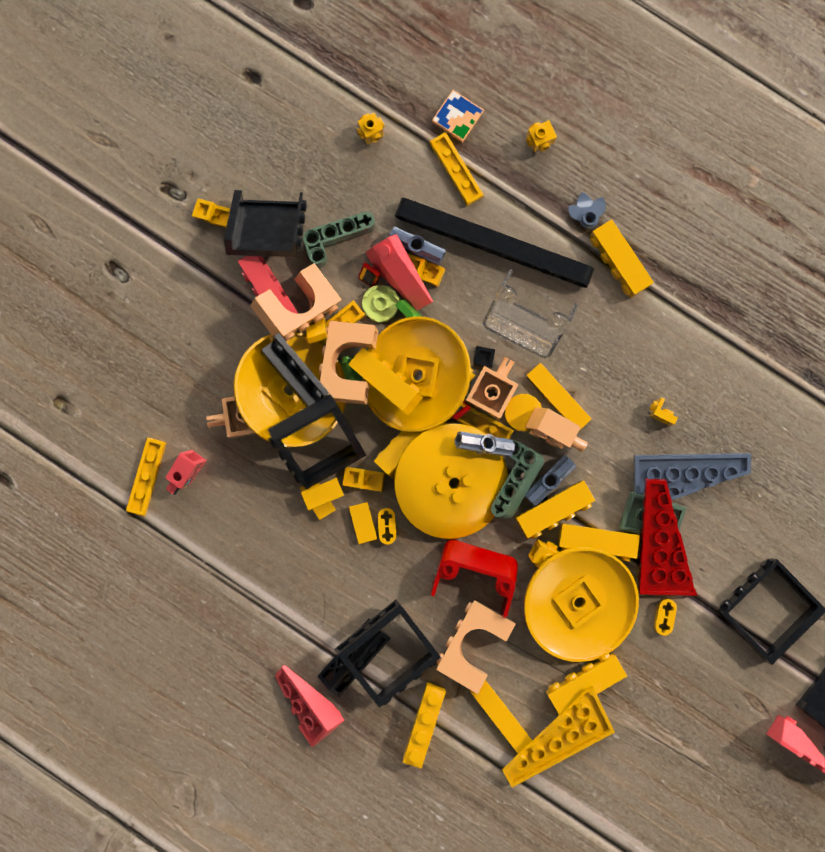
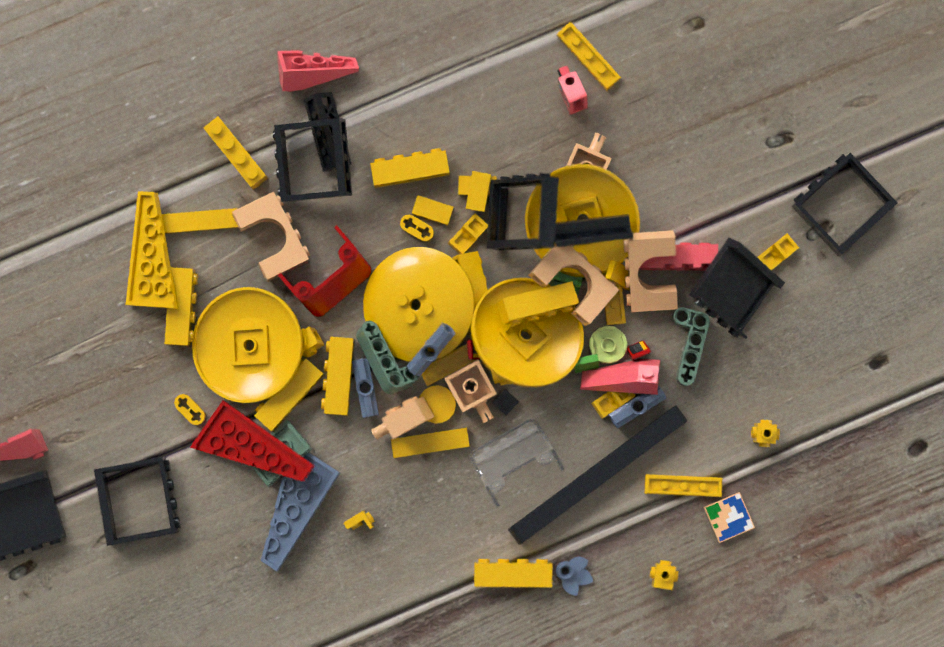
camera: 125 degrees right, 0 degrees up
none -> yellow brick [370,148,450,188]
none -> black window [791,153,898,257]

